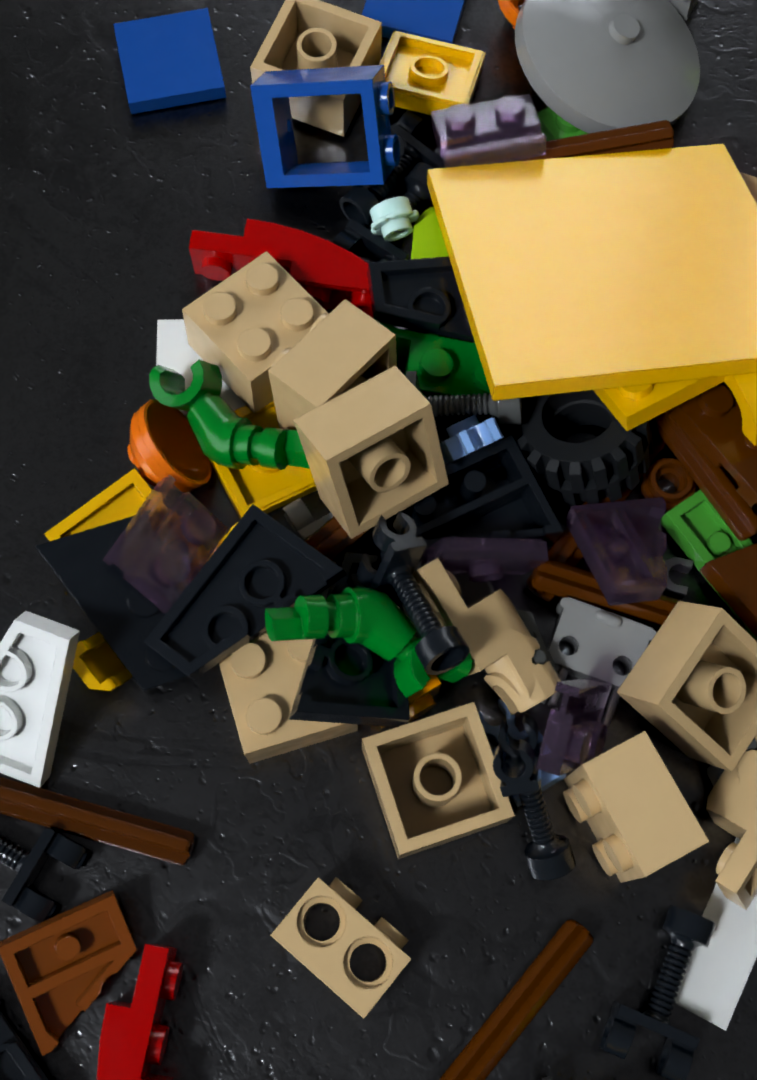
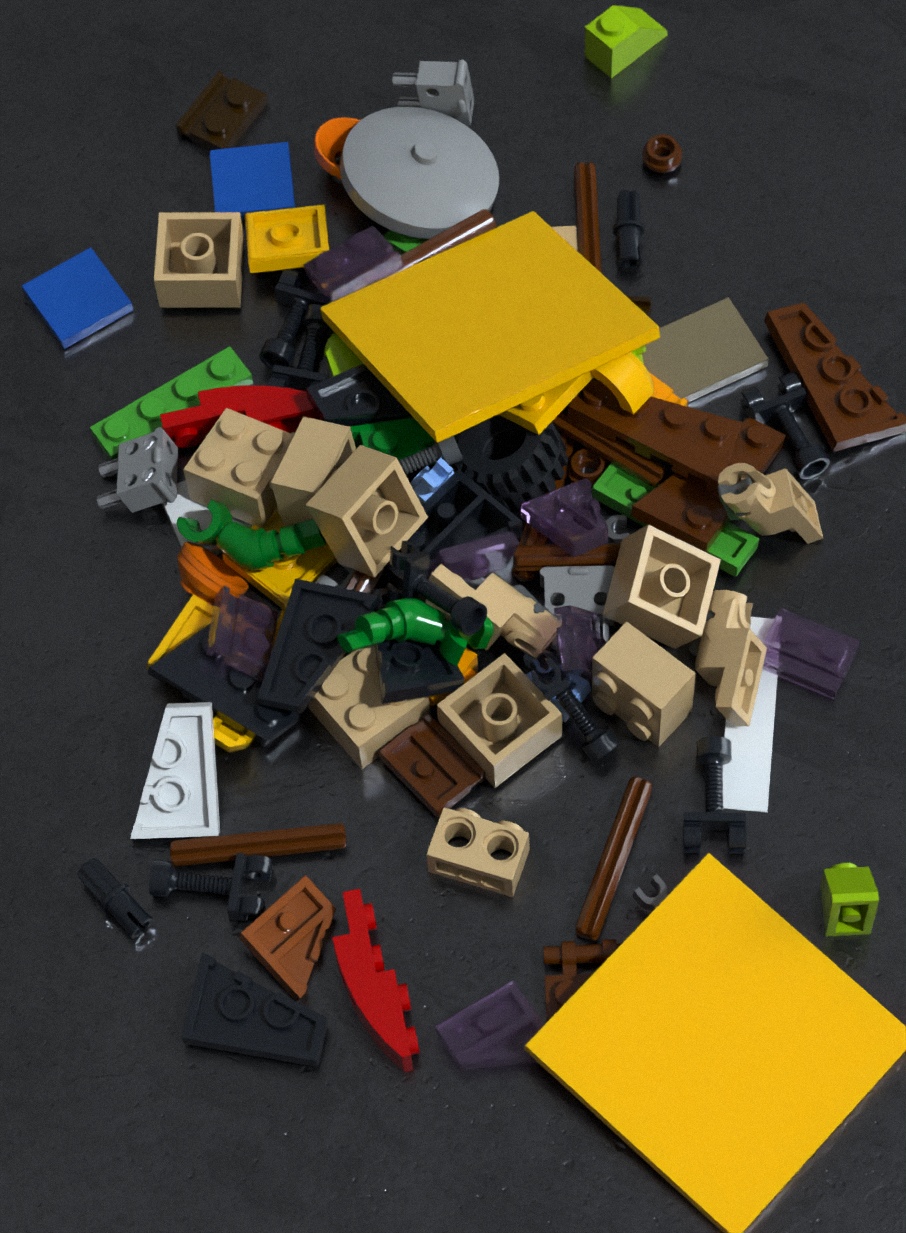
camera: 15 degrees left, 10 degrees down
blue window [250,65,400,188] -> none
light aqua plate [370,196,419,241] -> none
none -> bright green plate [90,346,253,460]
none -> light grey piece [97,427,178,513]
none -> reddish brown plate [379,713,486,818]

